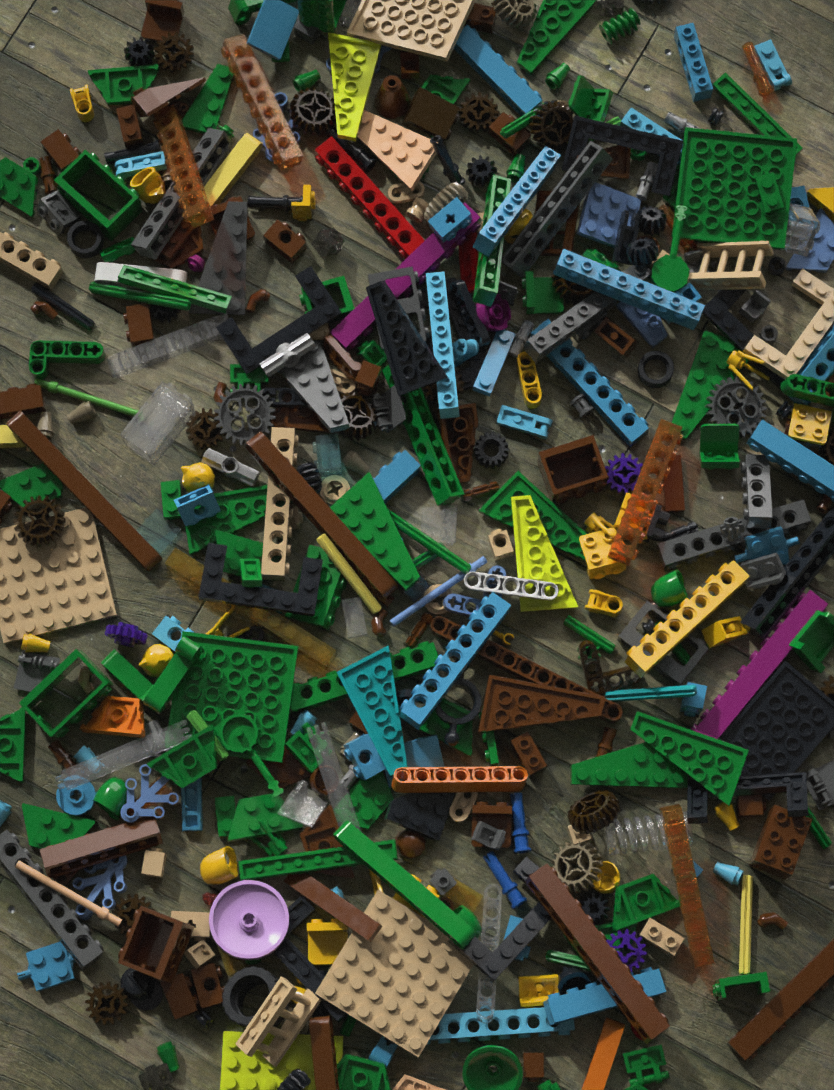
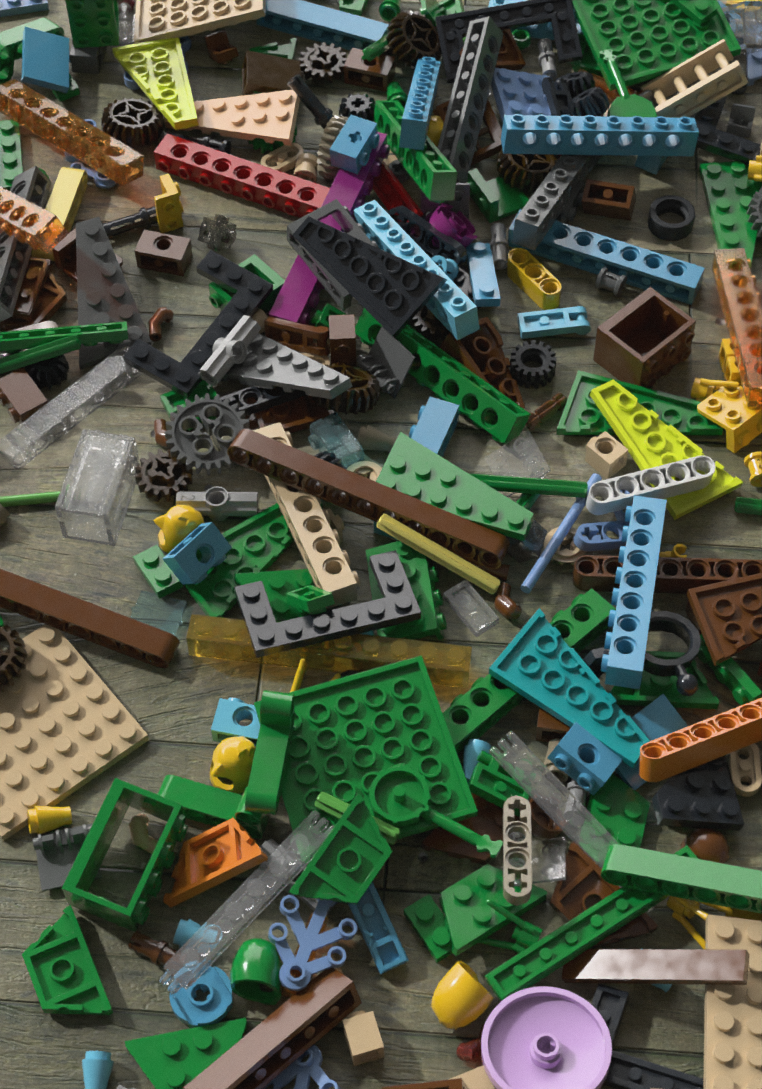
camera: 25 degrees left, 20 degrees down
dark purple gear [105,622,148,647] -> none
magenta plate [188,255,205,272] -> none
green cone [292,69,321,92] -> none
yellow bracket [307,919,348,965] -> none
reddish brown cone [374,75,411,119] -> none
reddish brown axle [405,612,433,648] -> none
dark purple gear [605,453,645,495] -> none
medium blue wing [616,302,667,349] -> none
none -> dark tan beam [503,796,532,905]

